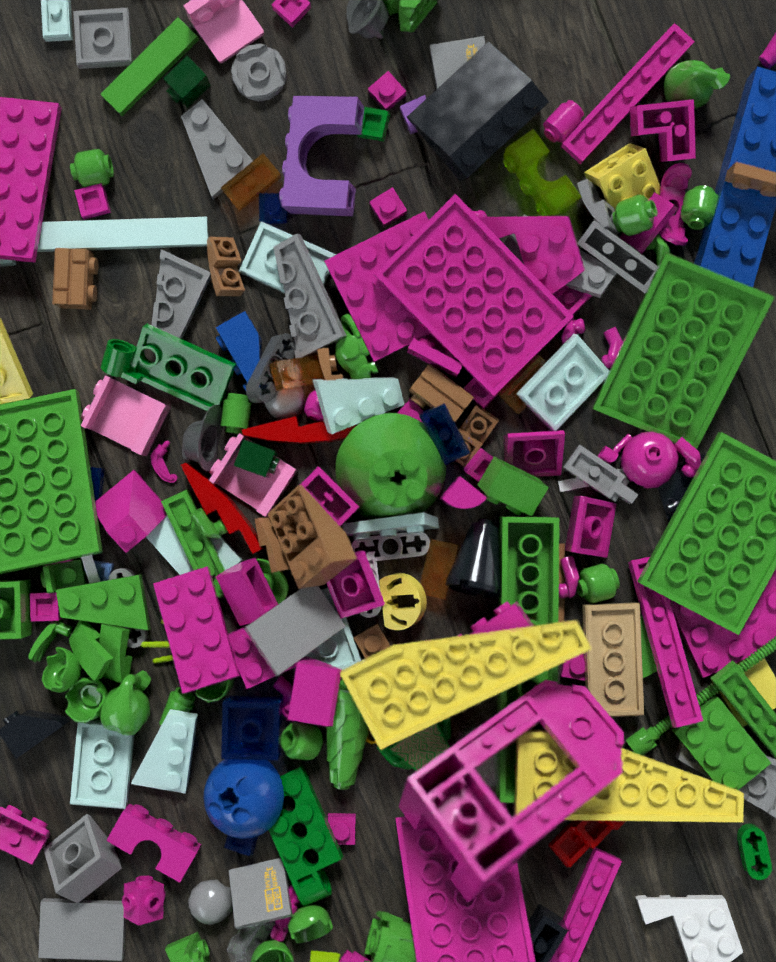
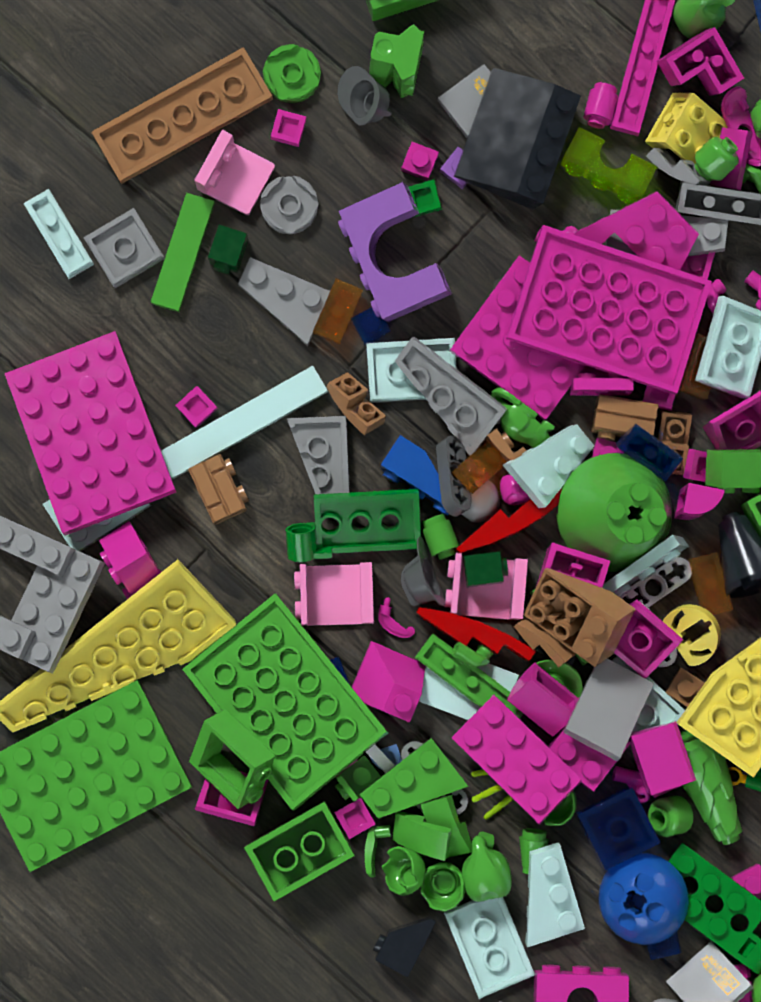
camera: 25 degrees left, 5 degrees down
bright green head [70,149,114,188] -> none
dark pink plate [369,187,407,227] -> none

